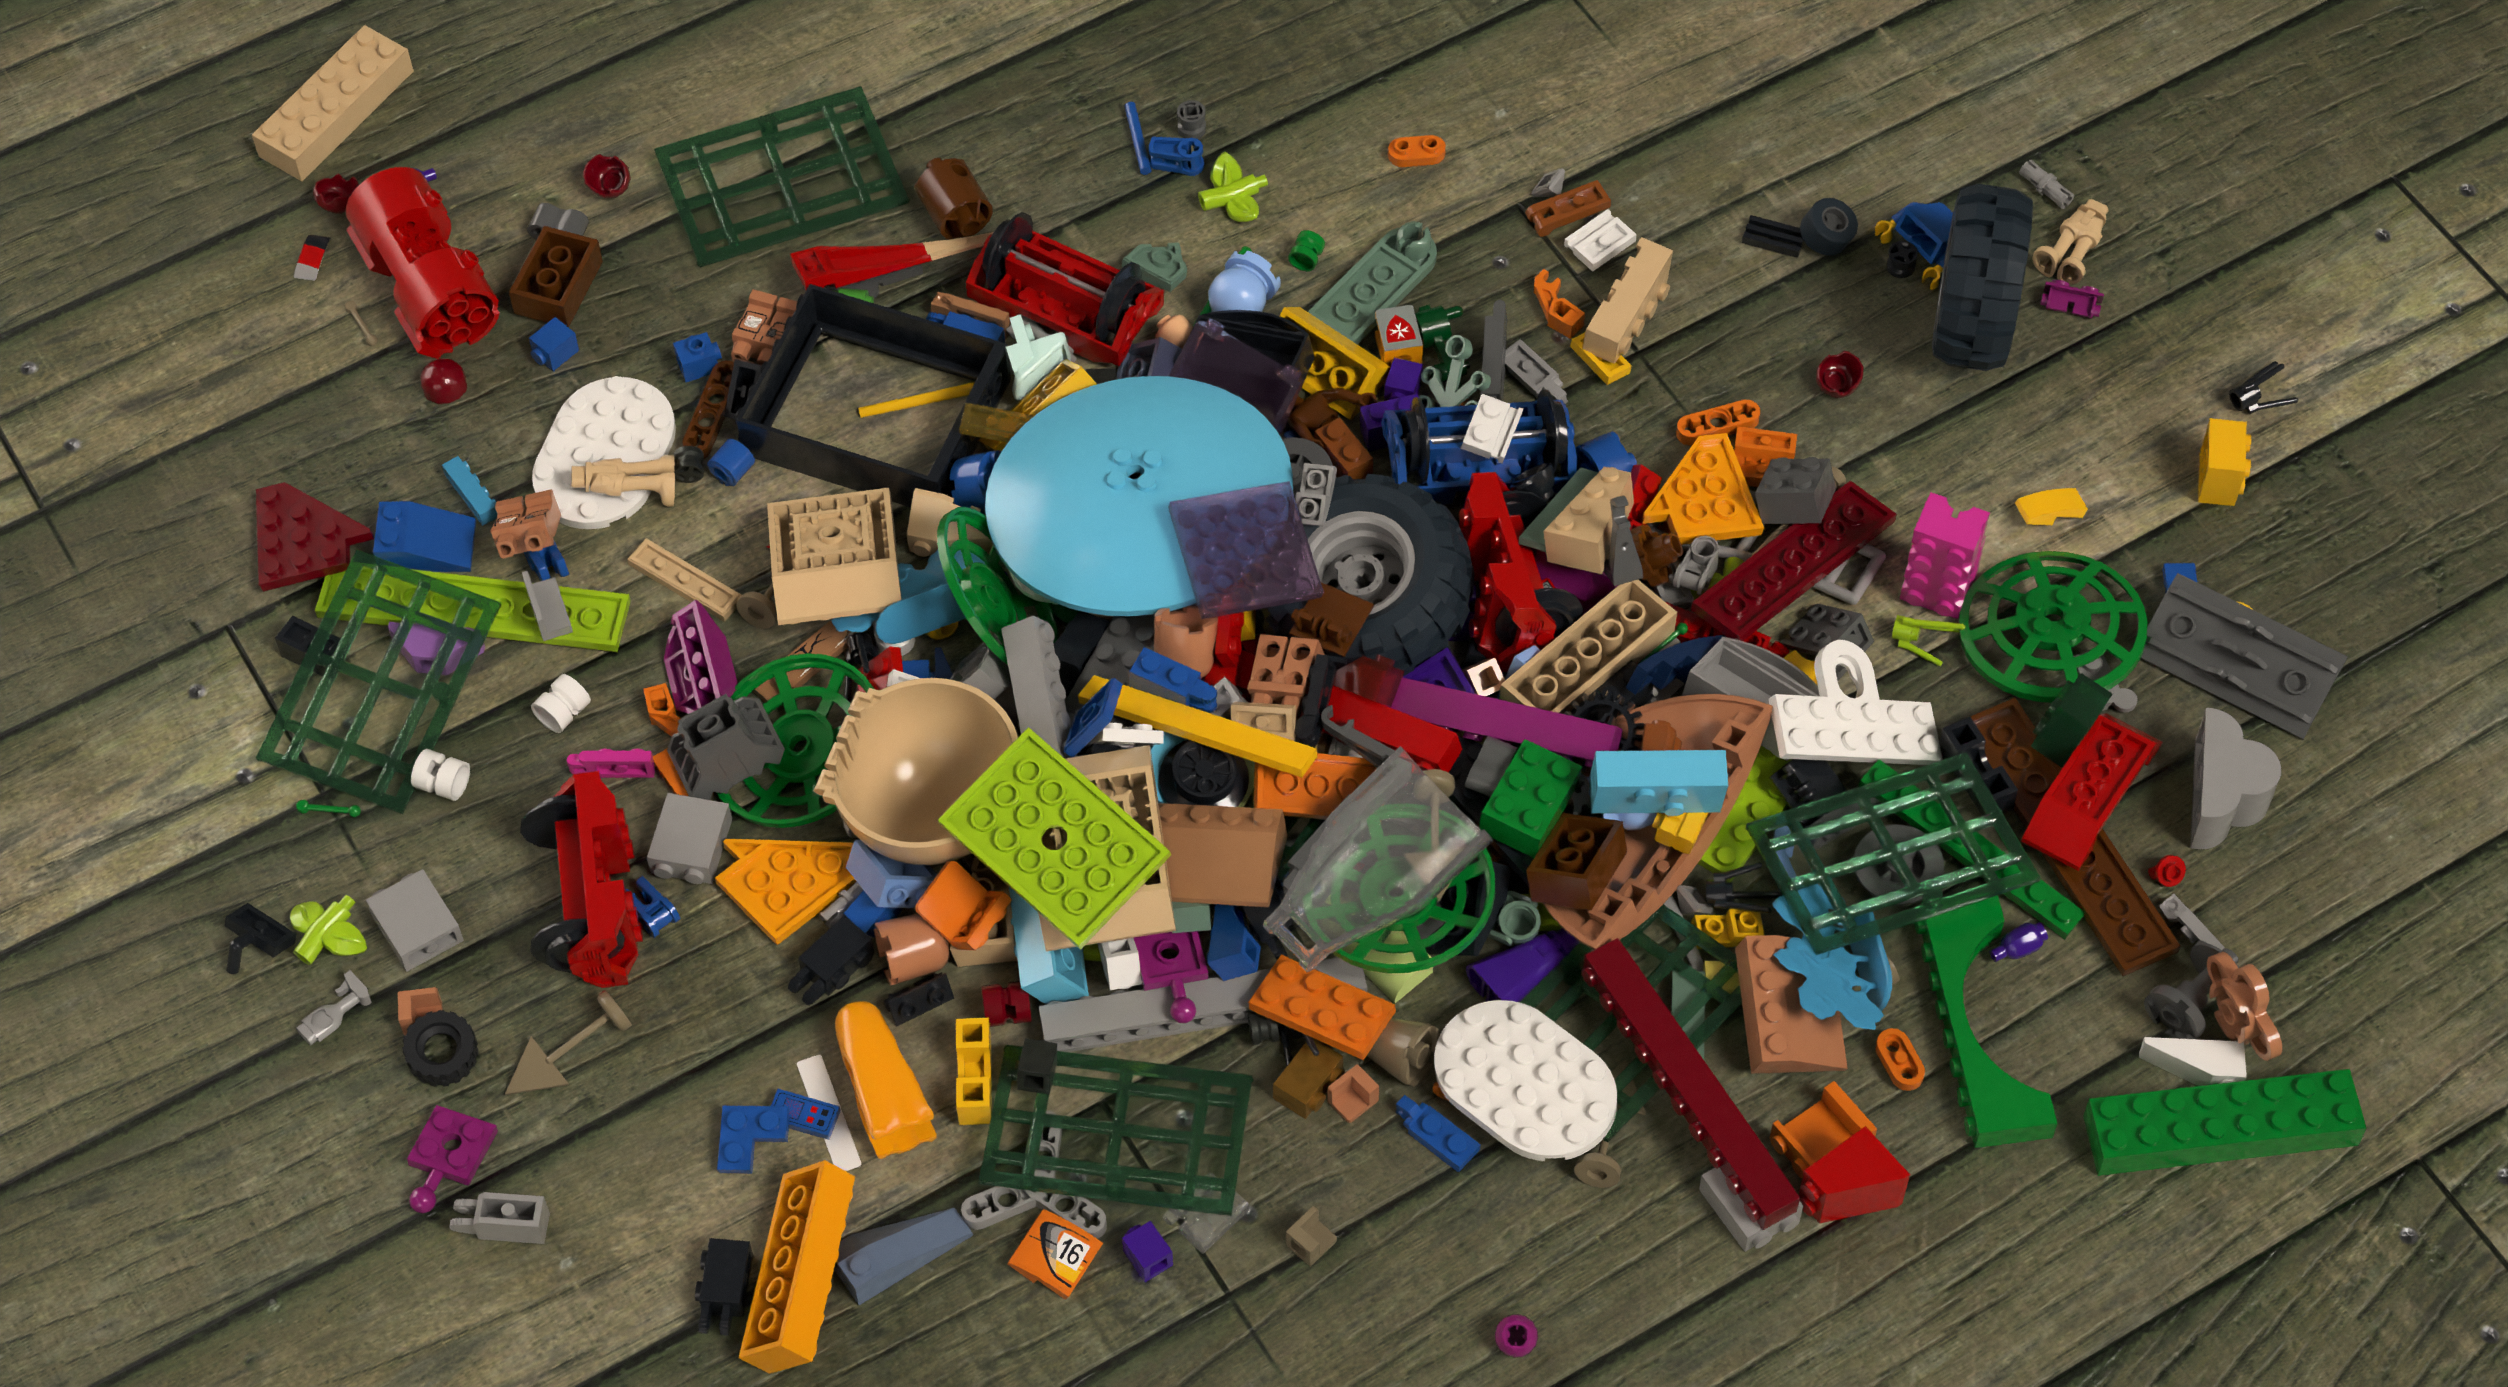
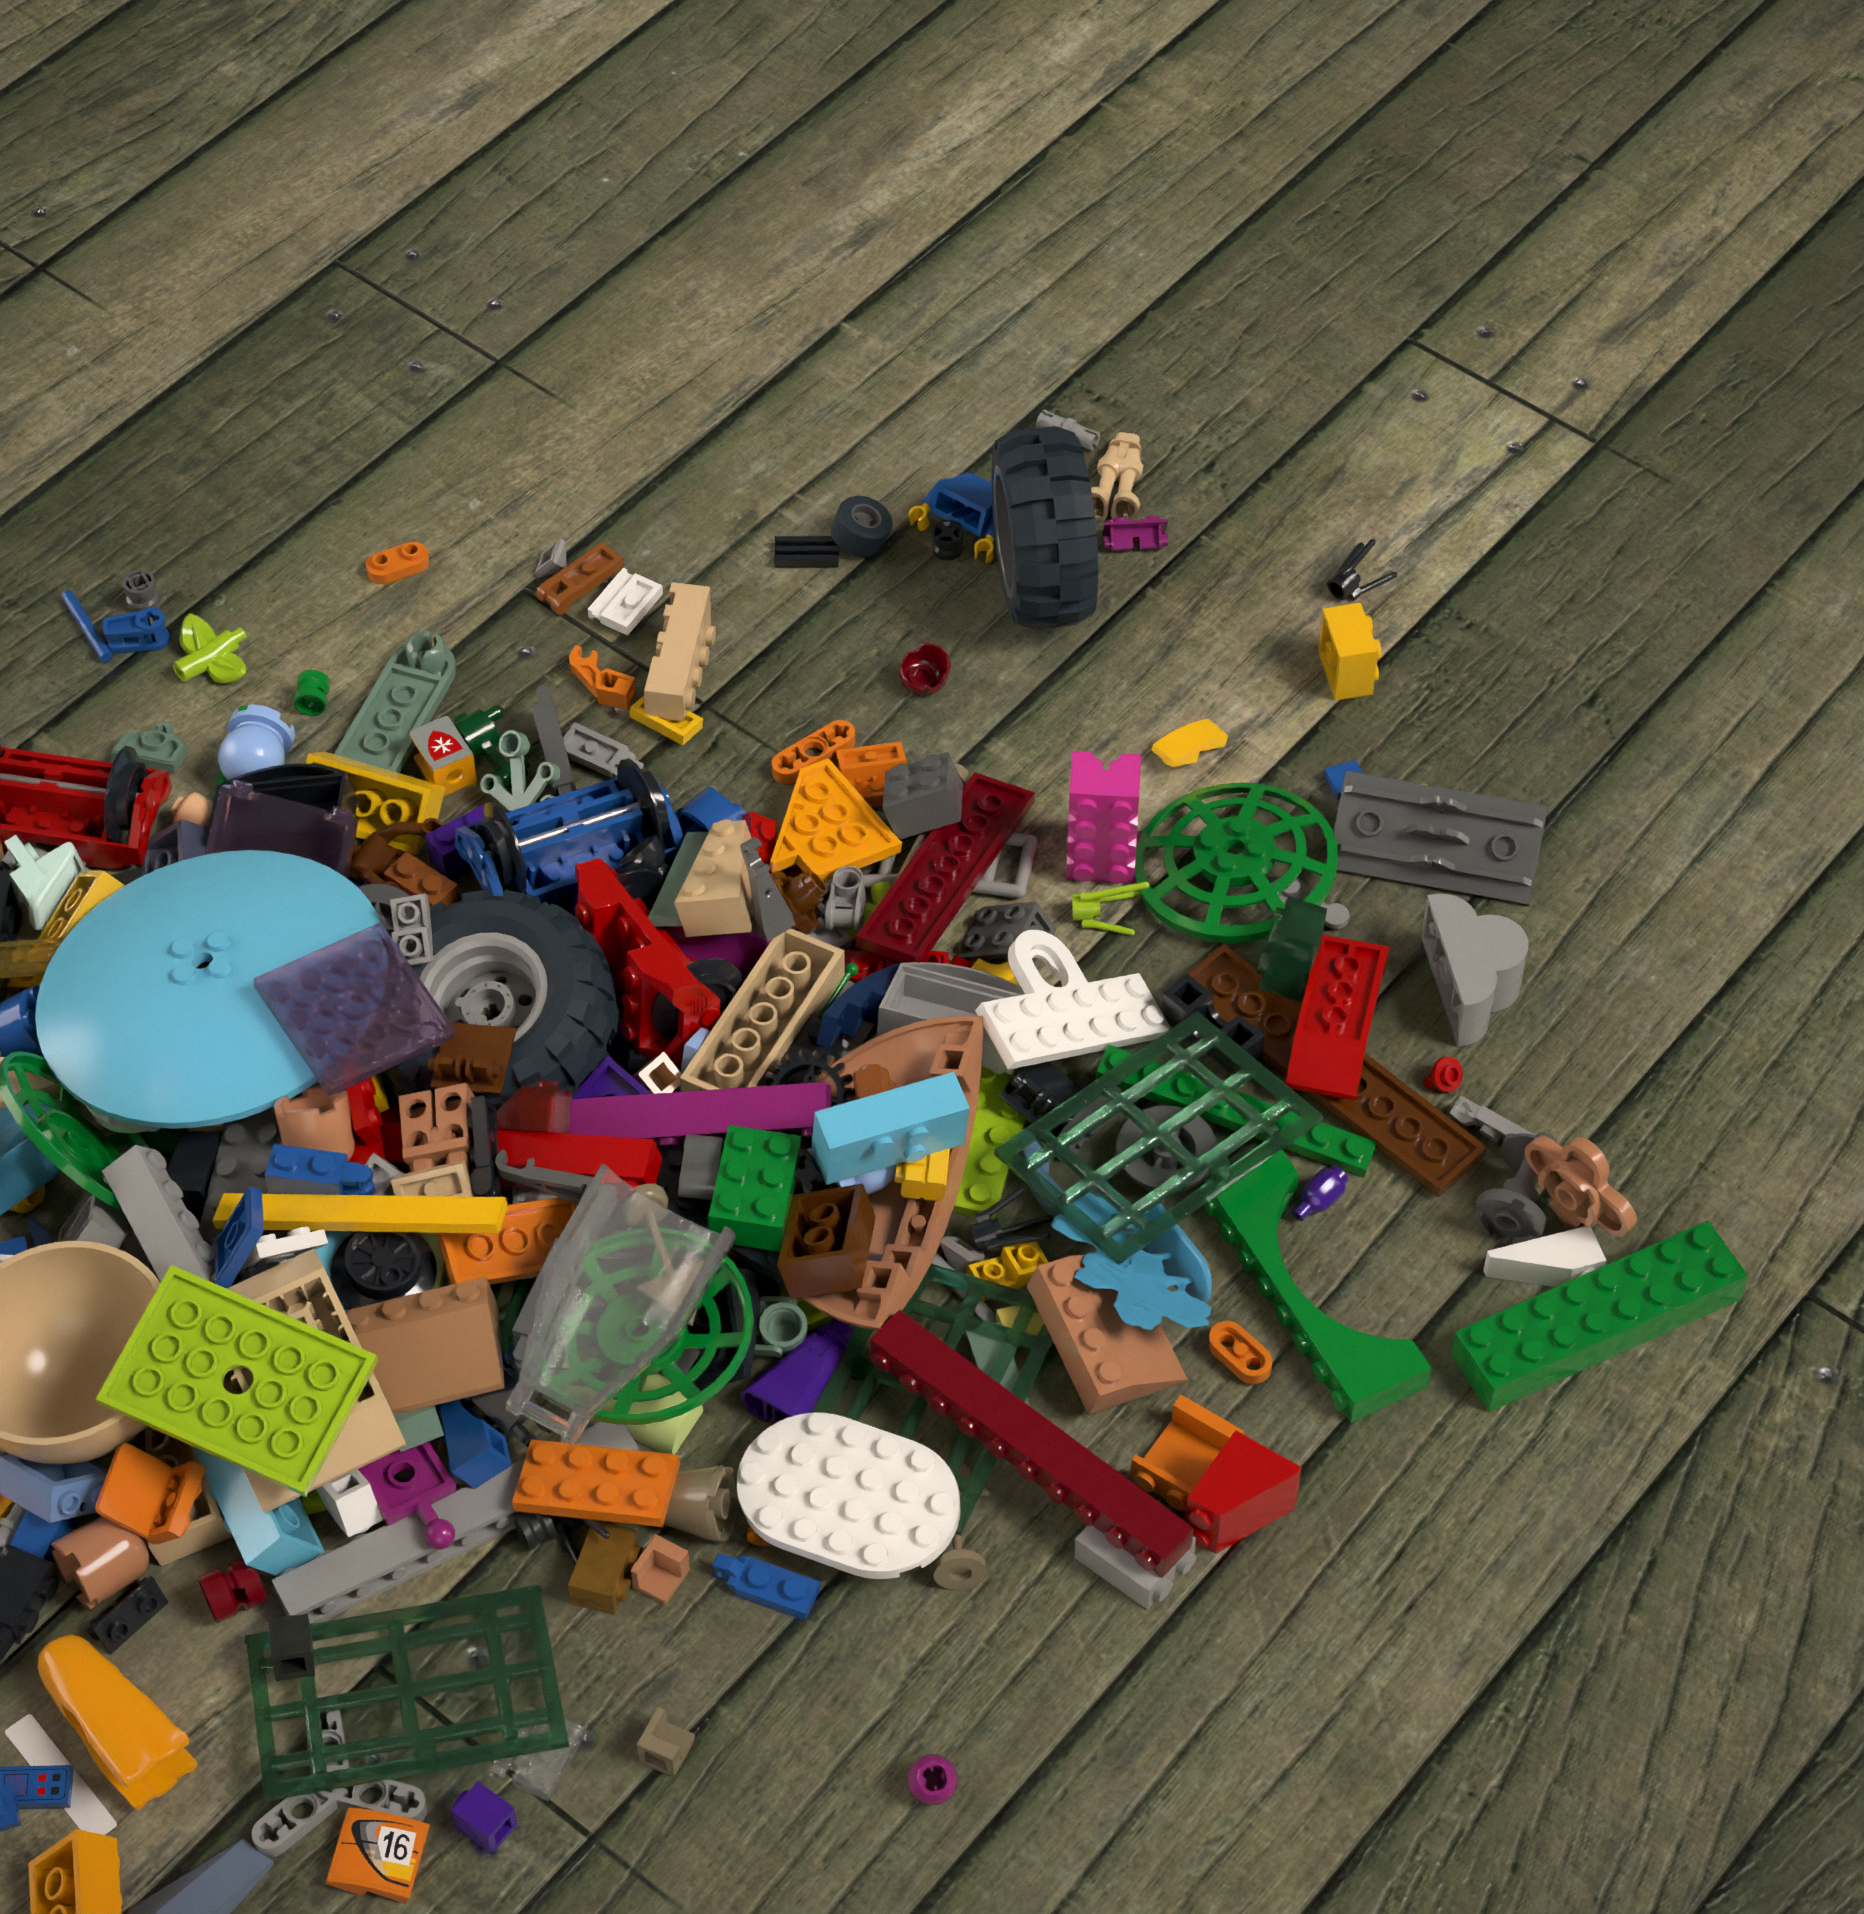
camera: 20 degrees left, 5 degrees down
yellow arch [956,1018,992,1125] -> none
dark purple brick [1384,358,1423,401] -> none
white plate [1461,394,1523,464] -> none

